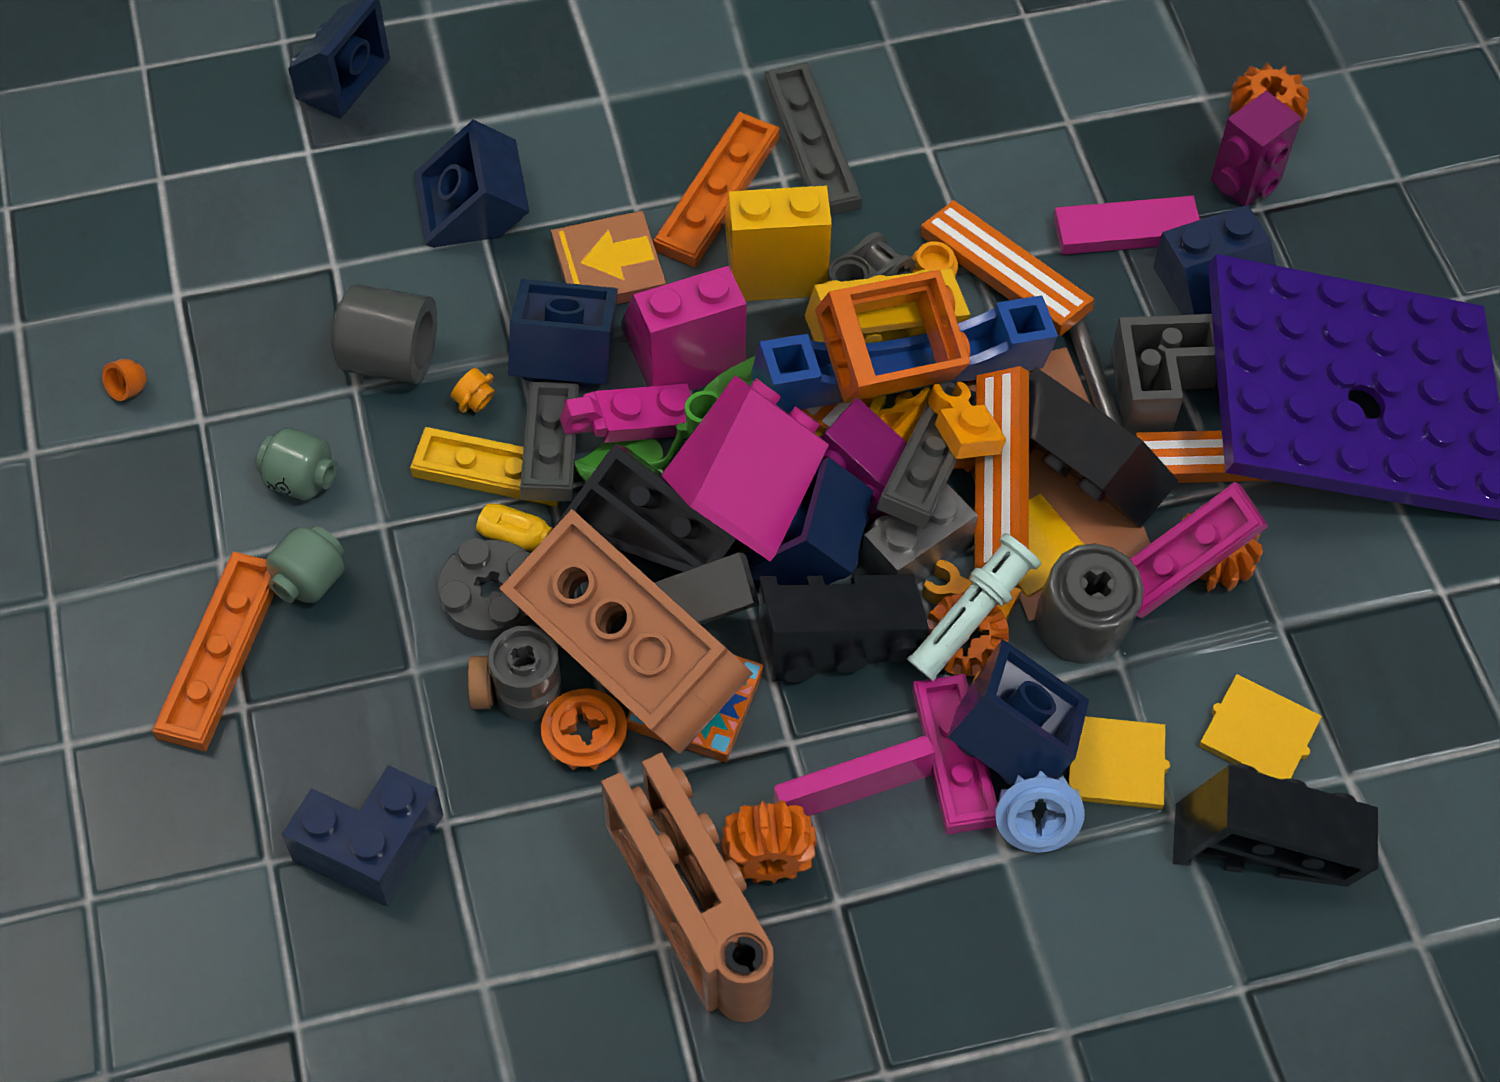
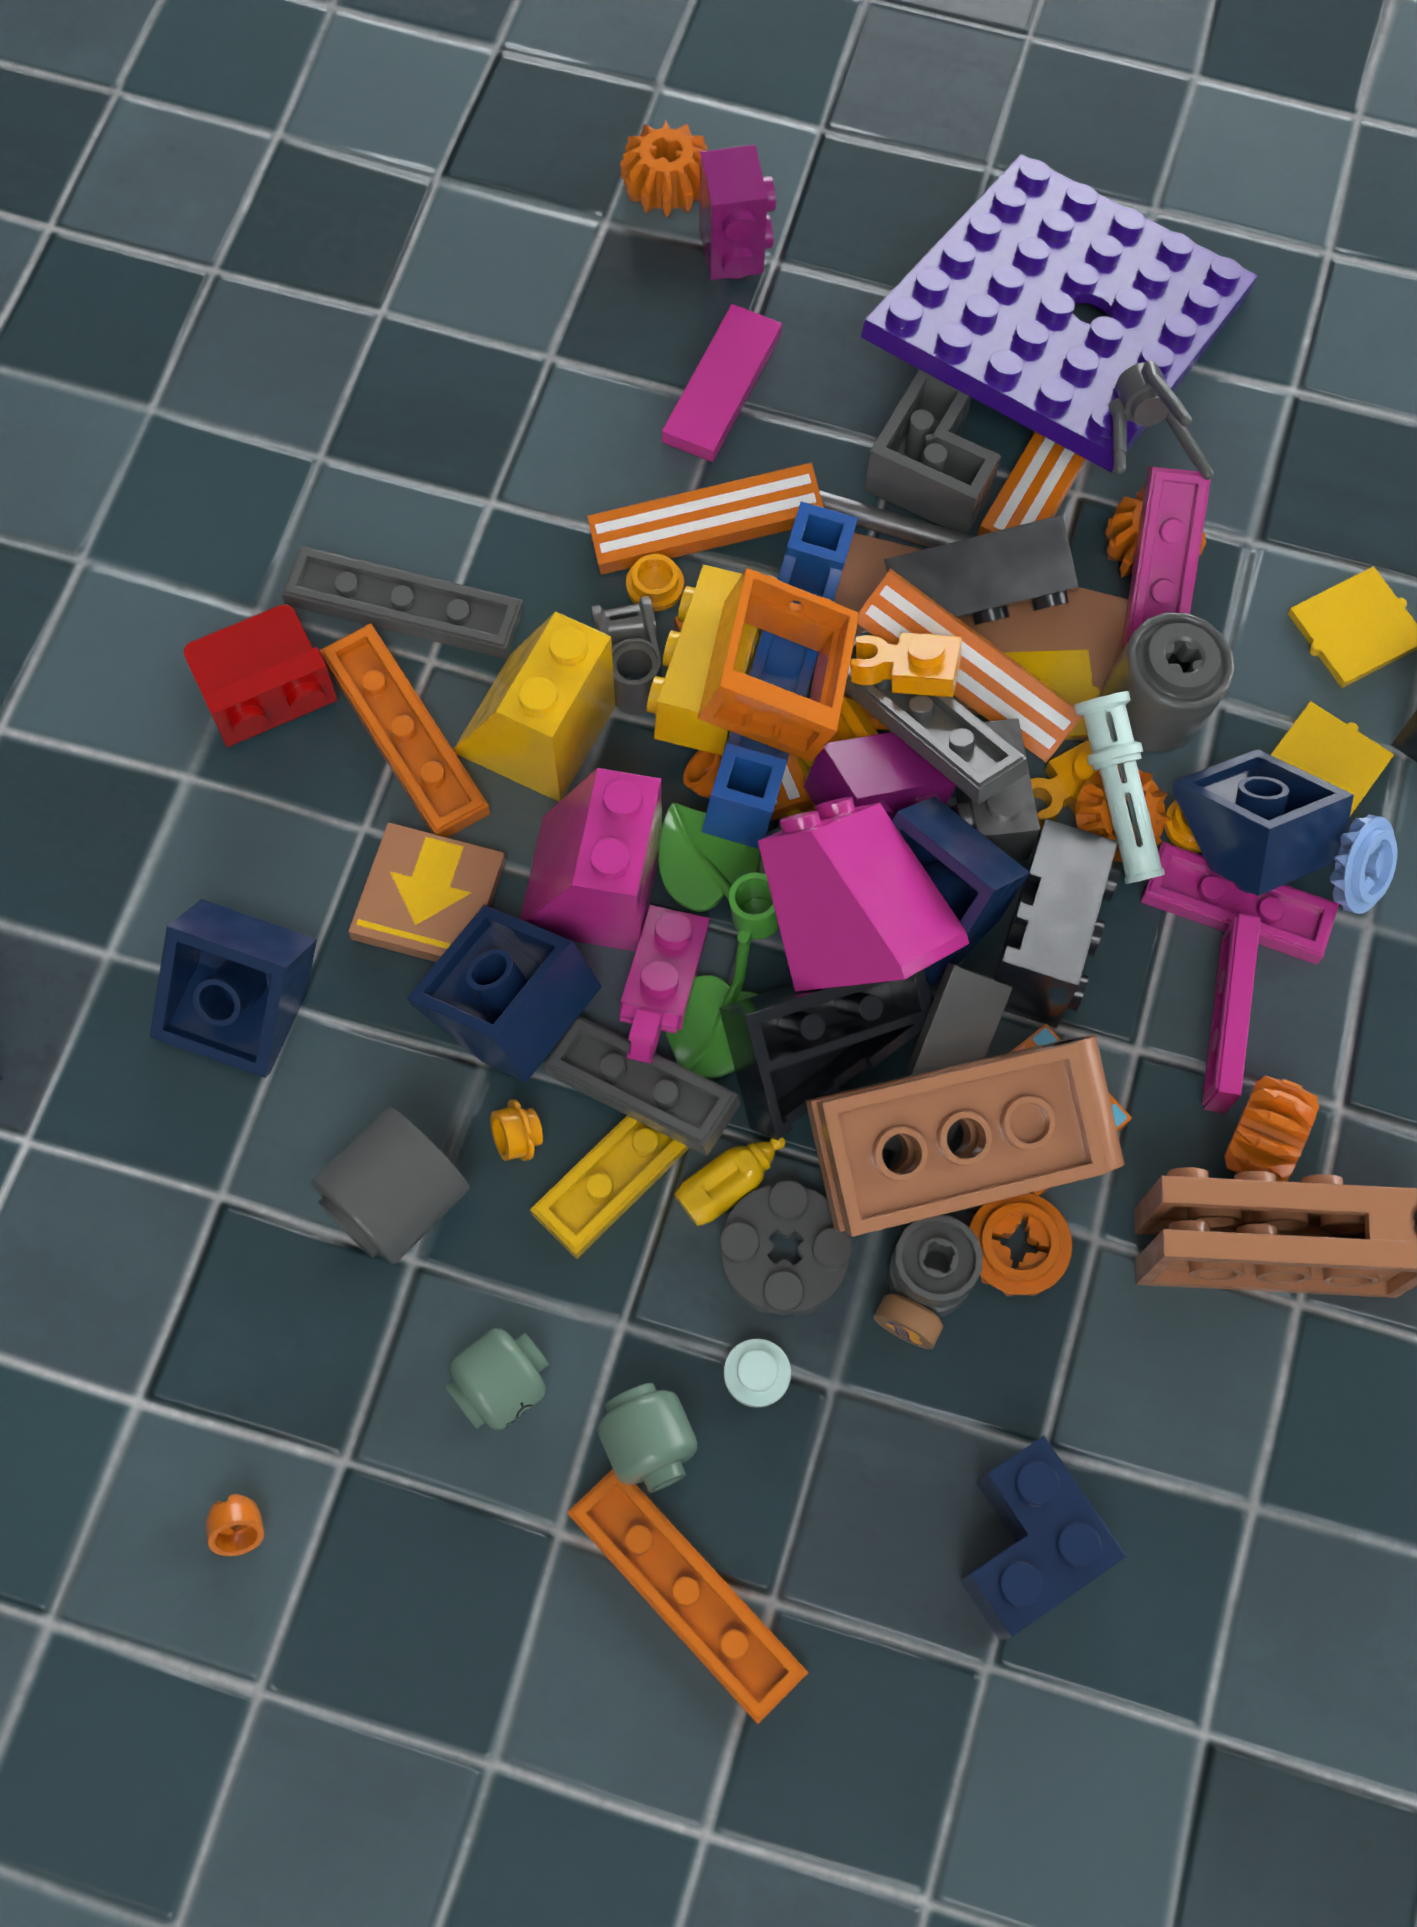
camera: 60 degrees left, 10 degrees up
dark blue slope [1153,205,1276,315] -> none
none -> red bracket [183,604,338,747]
none -> light aqua plate [724,1339,791,1408]
none -> dark grey plant [1108,360,1214,480]

